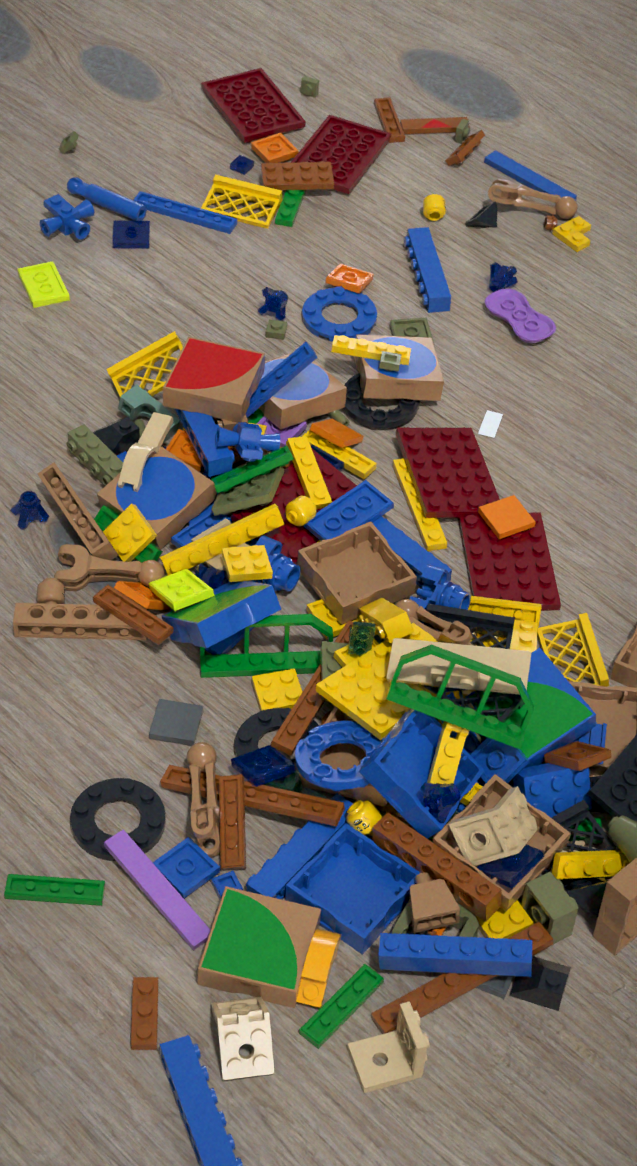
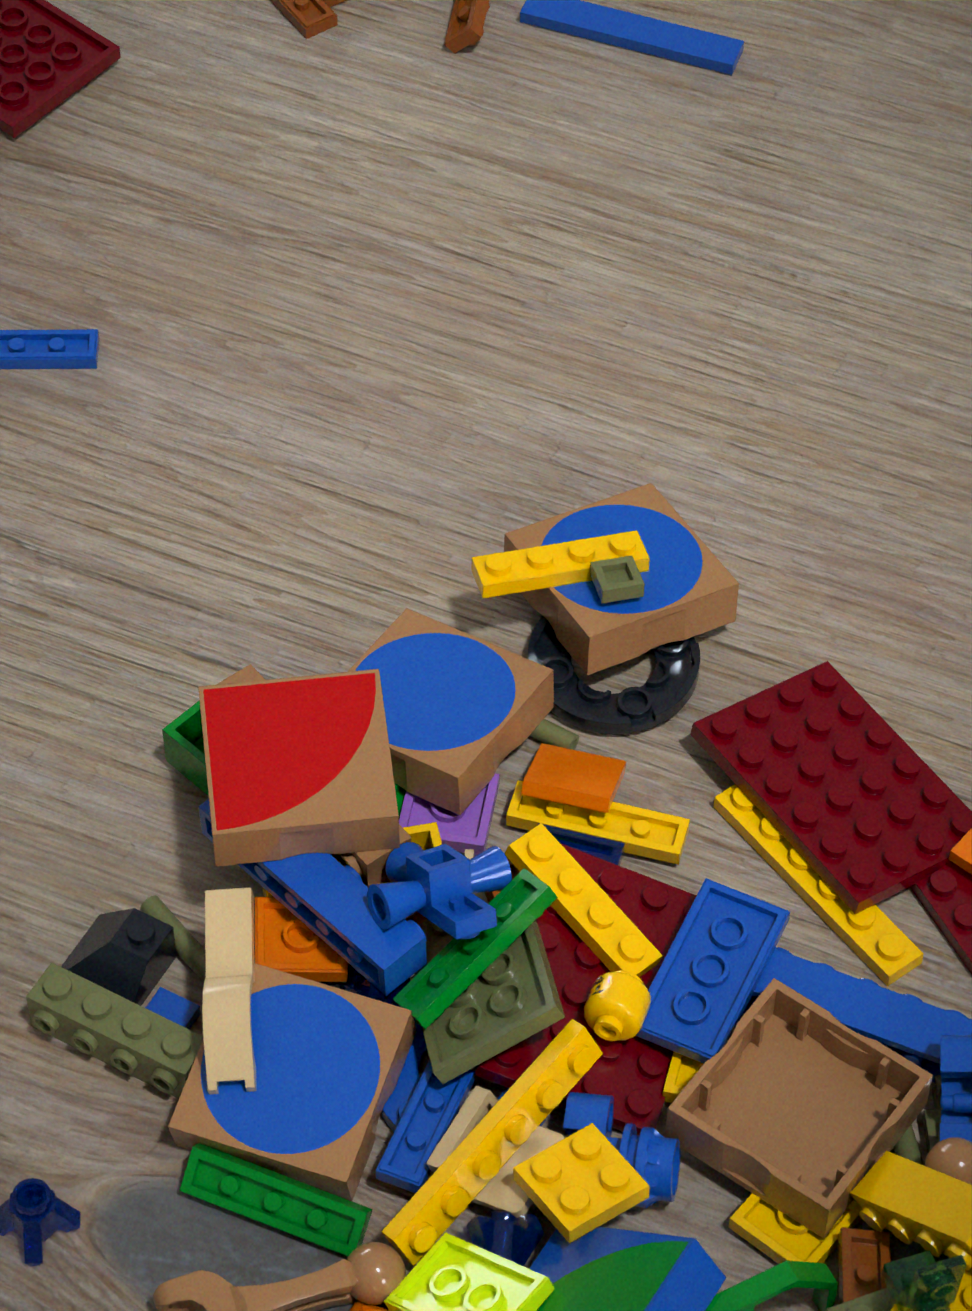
camera: 20 degrees left, 5 degrees up
medium nougat brick [37,462,118,560] -> none
yellow plate [103,504,157,562] -> none
yellow fence [106,331,184,396] -> none
sand green arch [118,384,180,444] -> none
yellow fence [201,174,282,229] -> none
clear blue plate [230,155,254,175] -> none
blue tile [246,342,318,418] -> none
orange plate [251,133,299,163] -> none
clear blue rock [258,287,288,321] -> none
dark orange plate [261,161,334,190] -> none
olive plate [266,319,288,340] -> none
green plate [275,190,306,227] -> none
dark red plate [291,115,391,194] -> none
blue plate [302,286,377,342] -> none
orange tile [325,264,374,294] -> none
olive tile [389,318,434,344] -> none
blue brick [404,227,451,313] -> none
yellow head [423,194,446,221] -> none
black slope [465,201,497,228] -> none
white sticker [478,410,503,438] -> none
medium lavender plate [485,289,556,343] -> none
medium nougat piece [488,179,578,219] -> none
clear blue rock [489,262,518,292] -> none
dark orange plate [544,214,557,232] -> none
yellow plate [552,216,591,252] -> none

